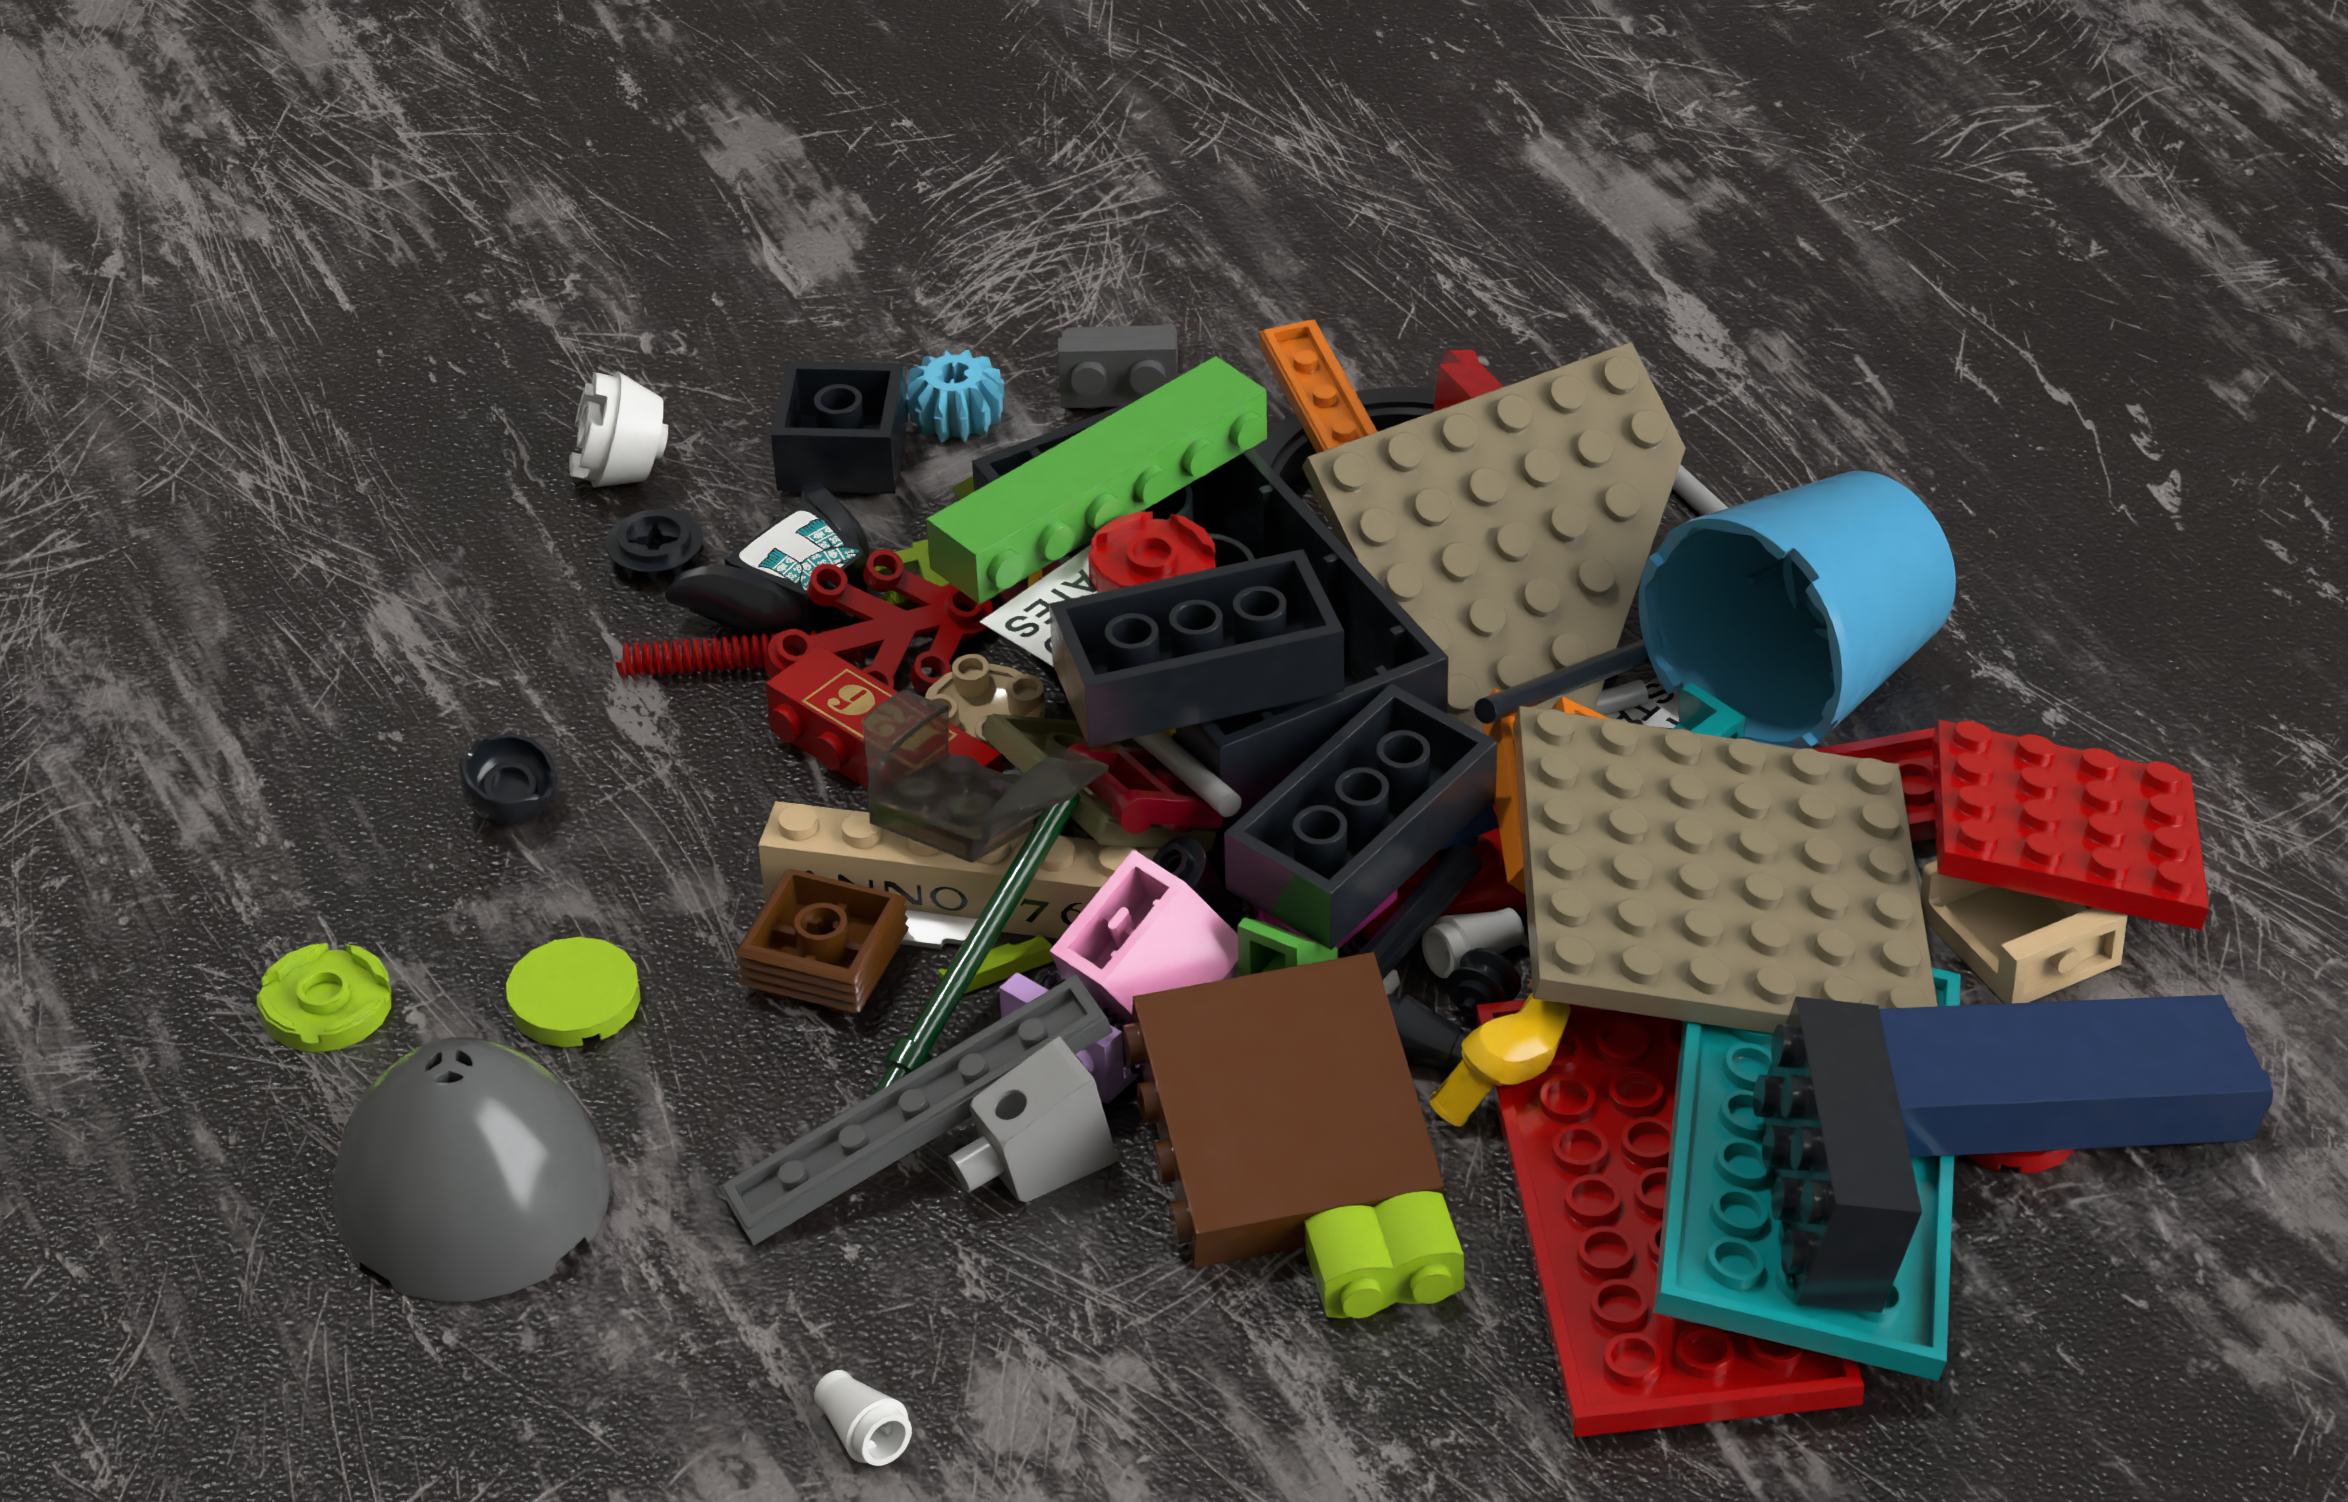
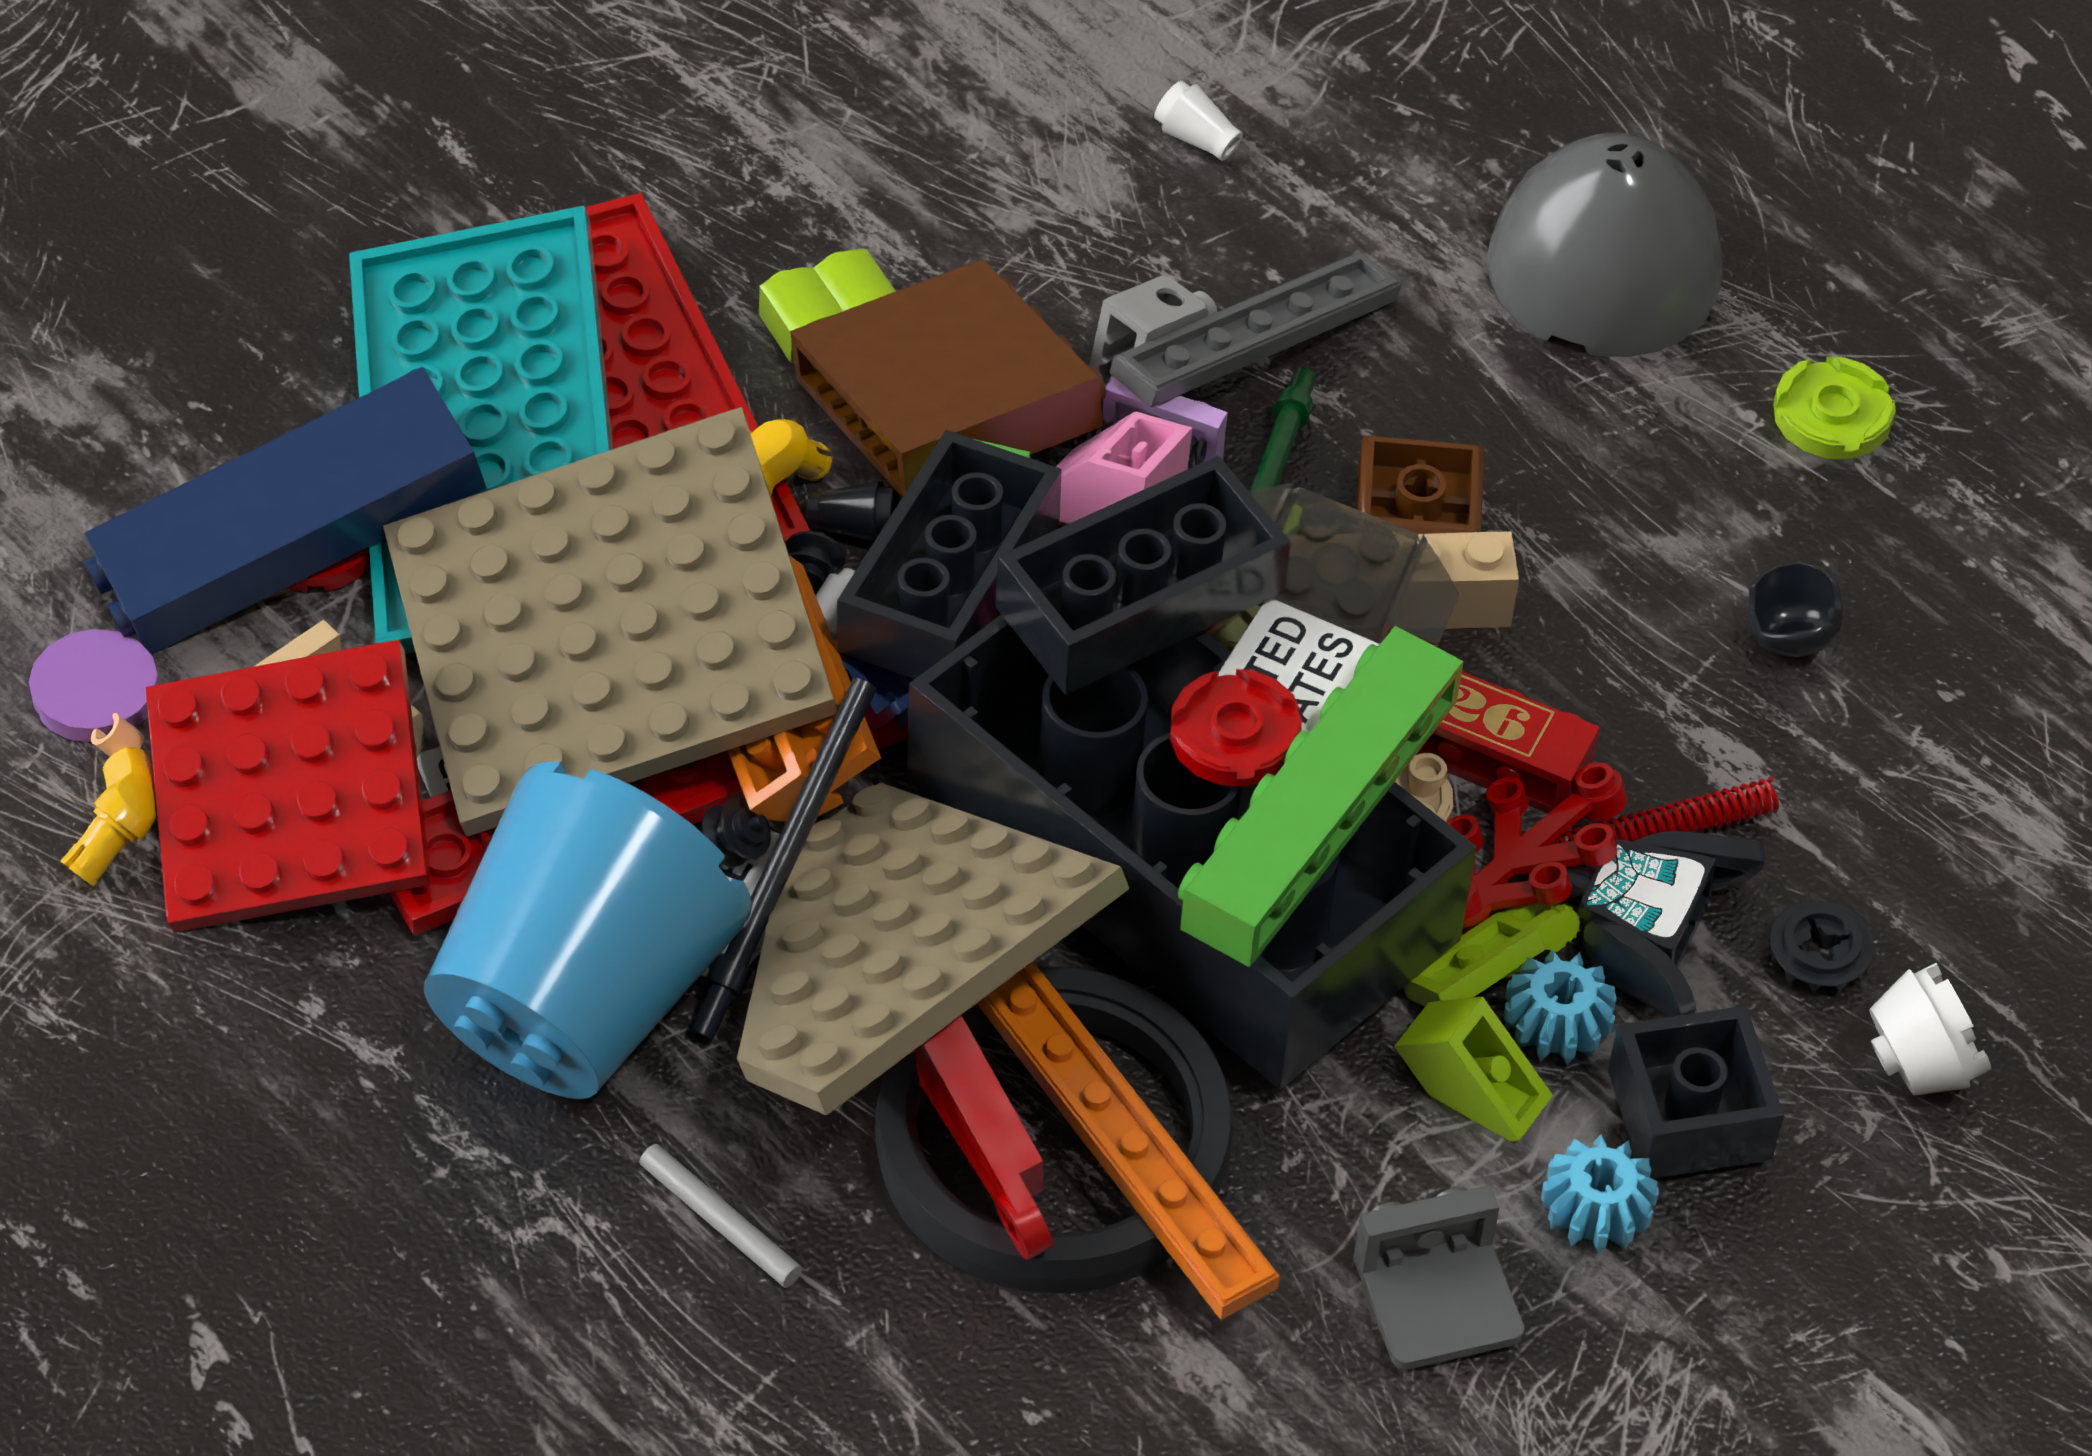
camera: 160 degrees right, 10 degrees up
lime tile [506,937,641,1048] -> none
black brick [1753,996,1922,1313] -> none
none -> medium lavender tile [29,629,159,742]
none -> yellow arm [60,713,157,887]
none -> medium azure gear [1503,949,1617,1065]

